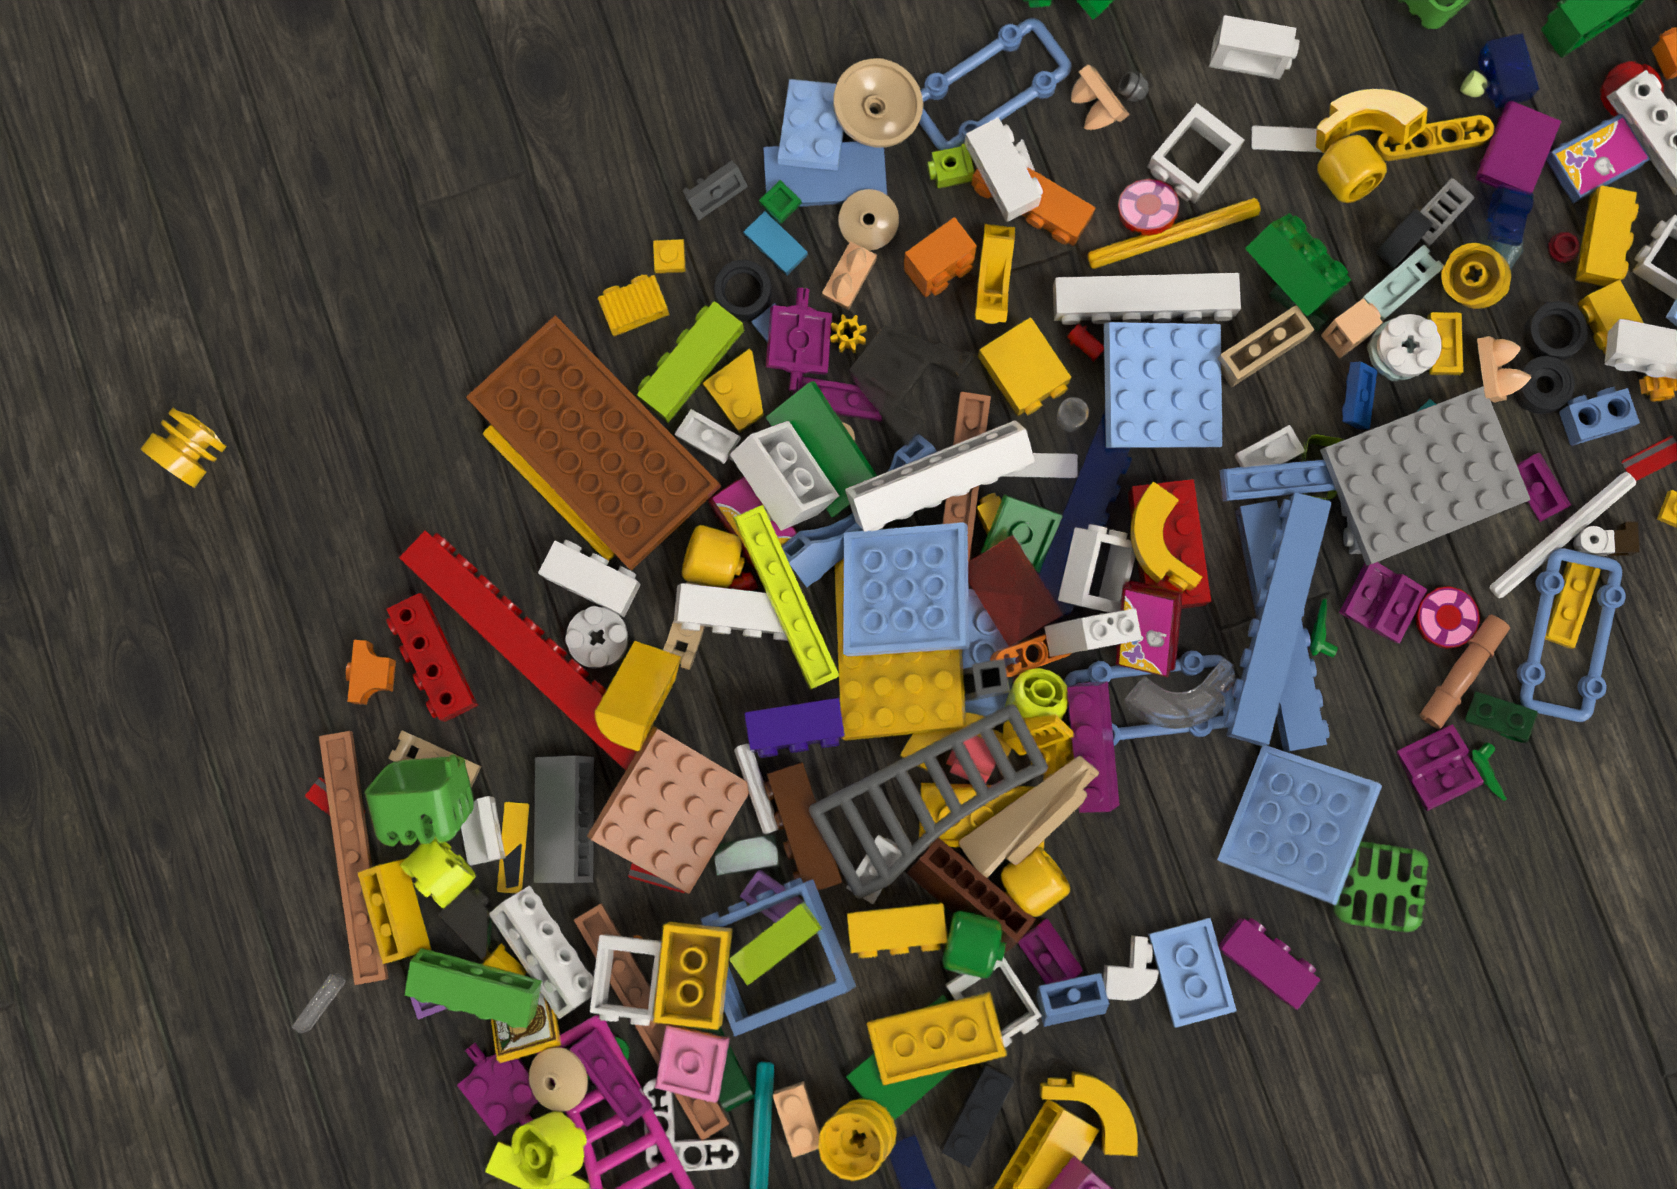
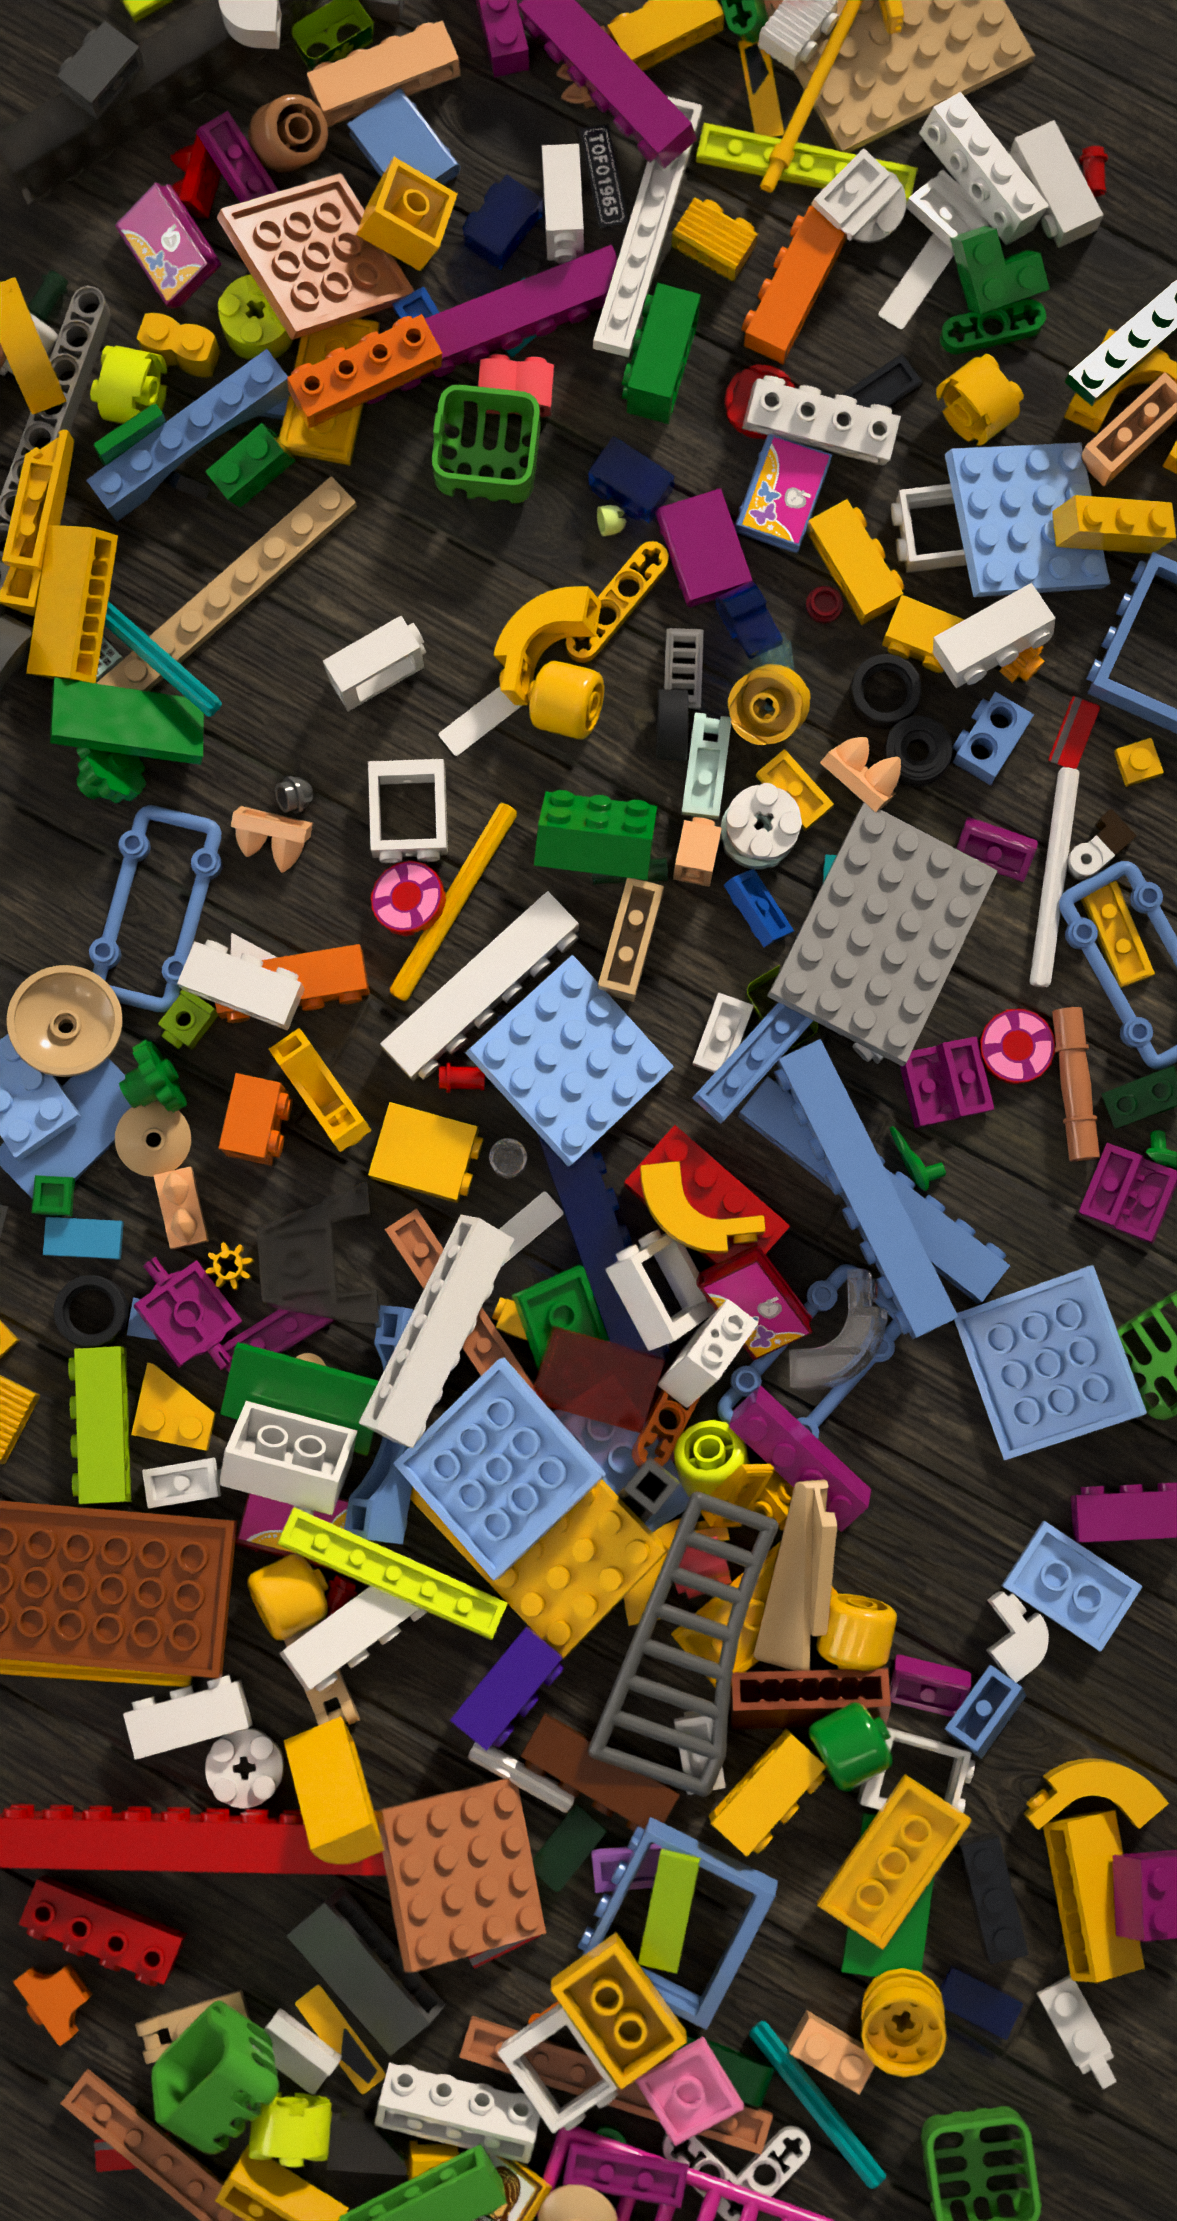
camera: 45 degrees left, 0 degrees up
none -> green plant [119,1039,187,1113]

